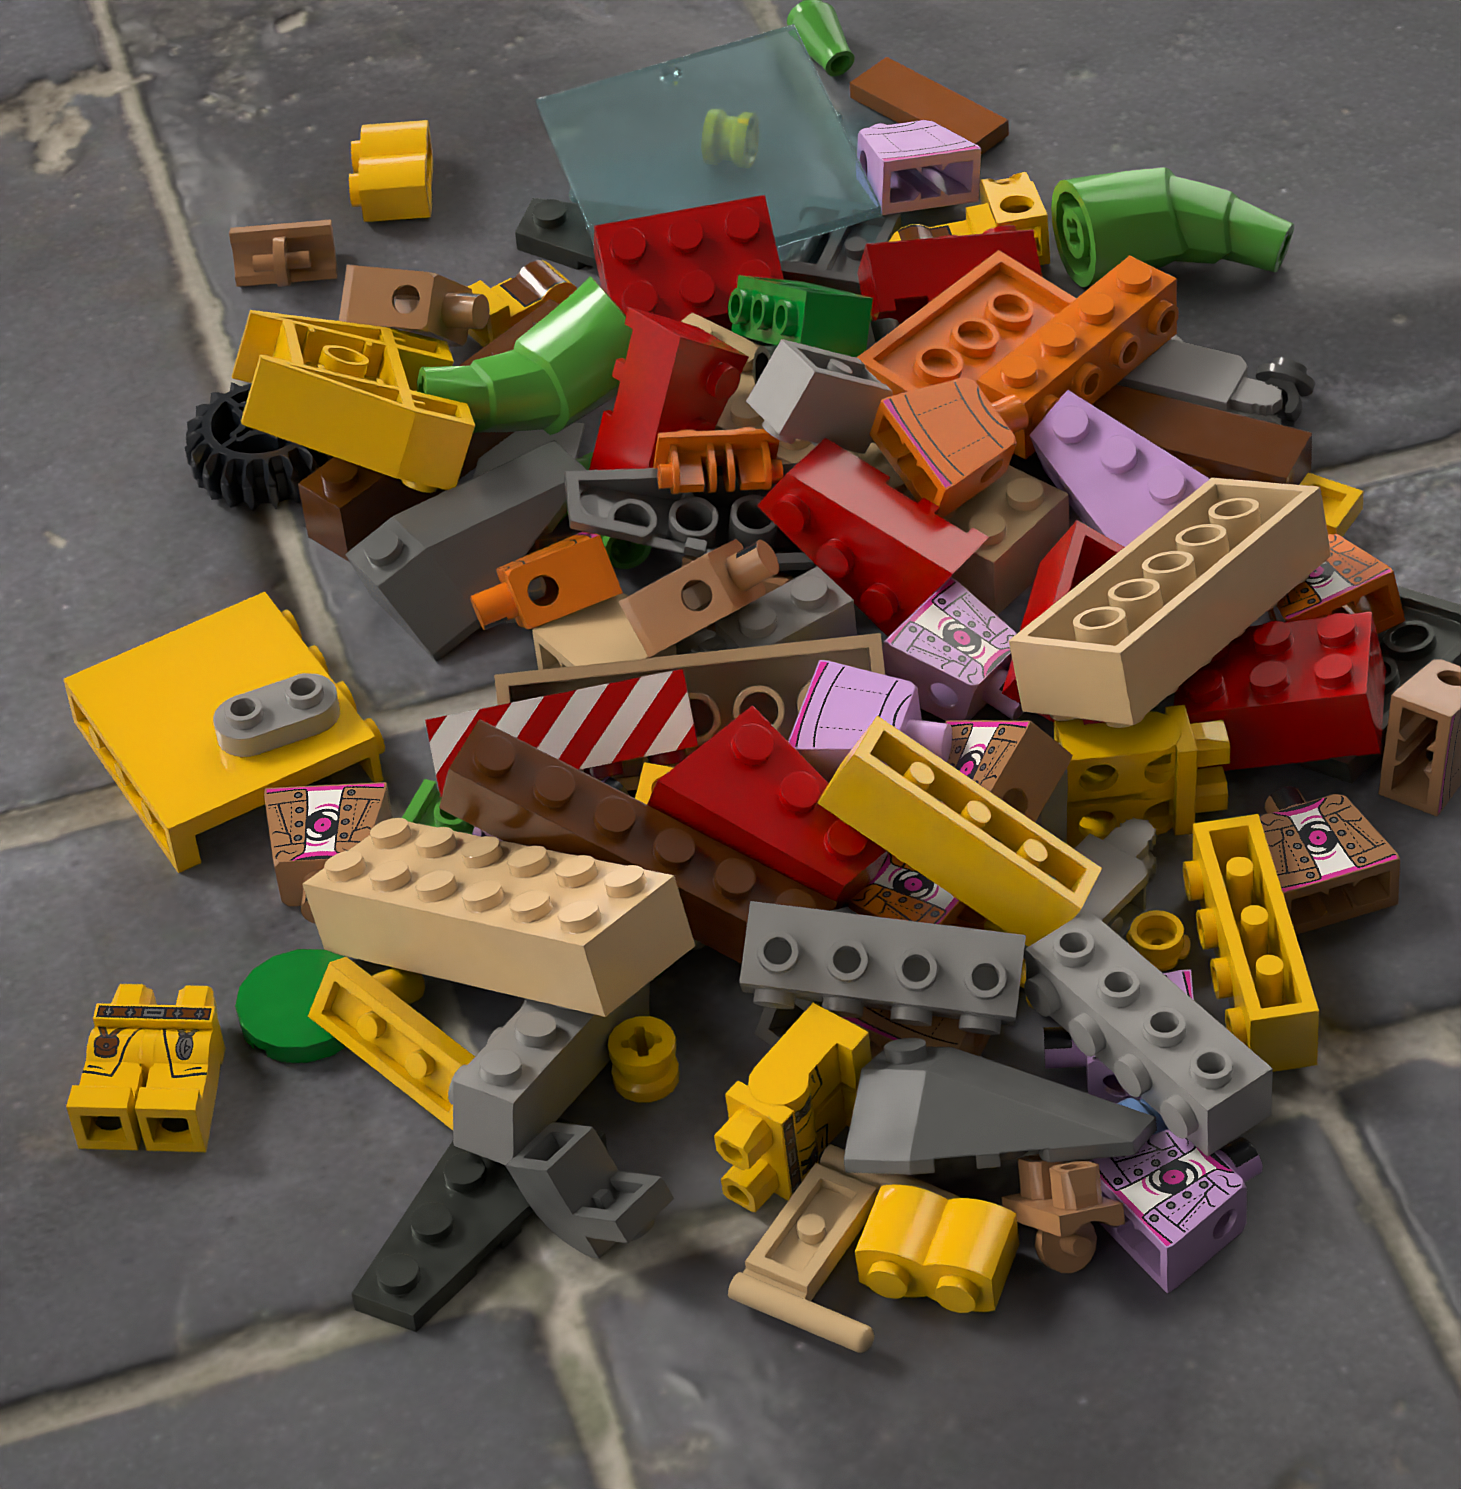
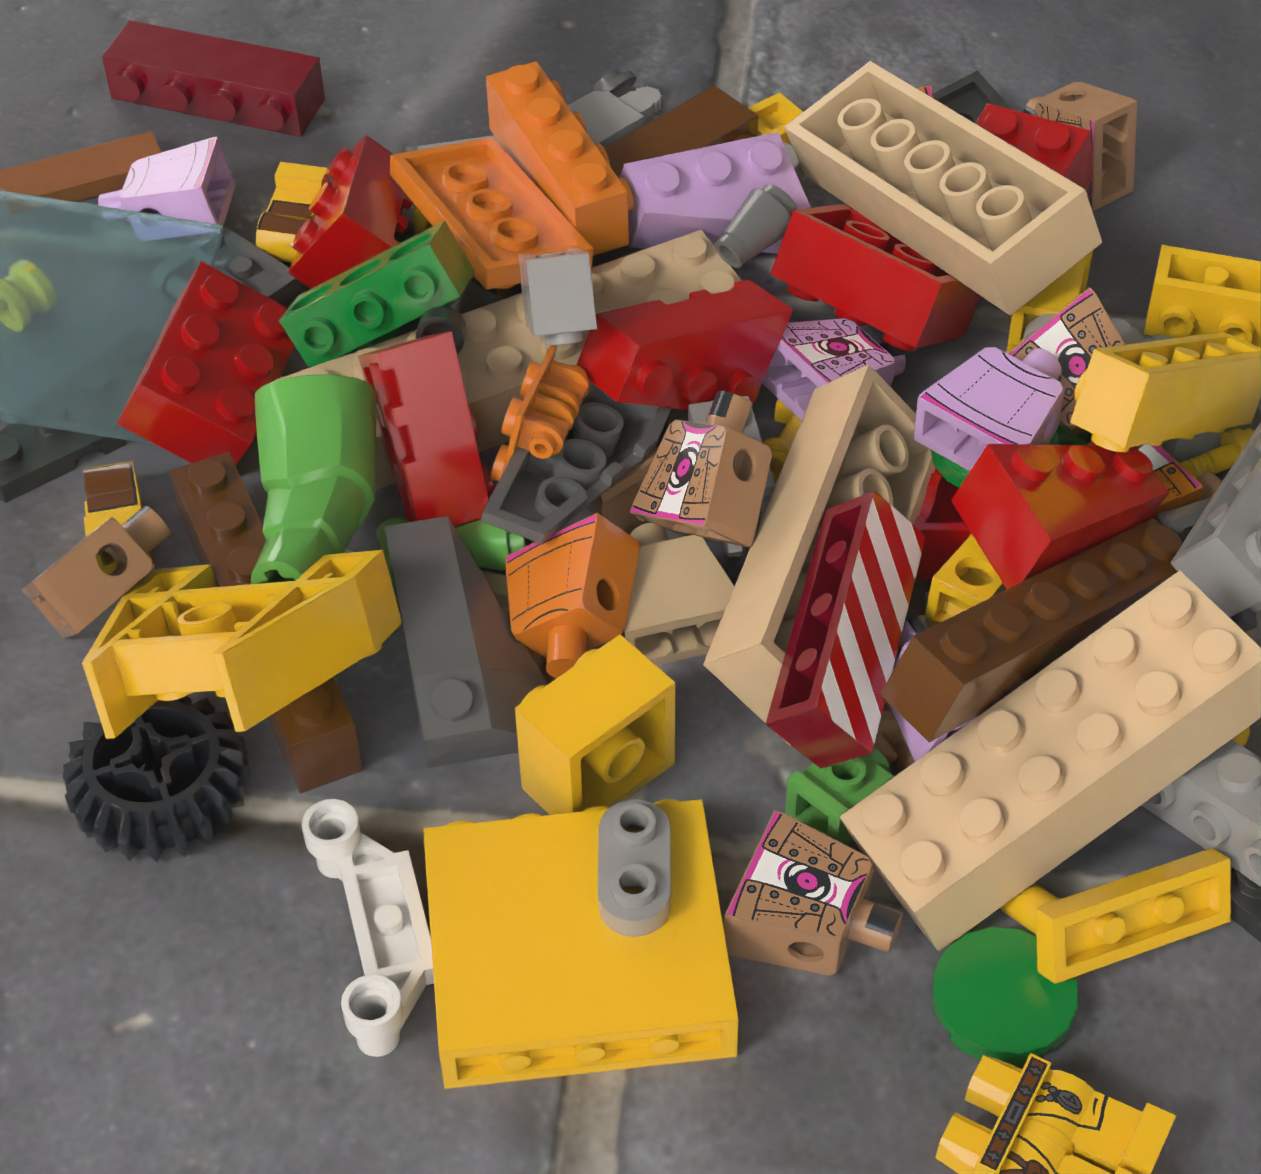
camera: 70 degrees left, 5 degrees up
orange torso [869,377,1029,518] -> none
yellow leg [979,172,1050,265] -> none
bright green piece [1051,167,1294,287] -> none
medium nougat torso [1260,786,1400,935] -> none
none -> dark red brick [102,20,325,137]
none -> white plate [302,799,434,1057]
none -> yellow brick [515,634,675,815]
none -> dark grey cone [715,184,798,268]

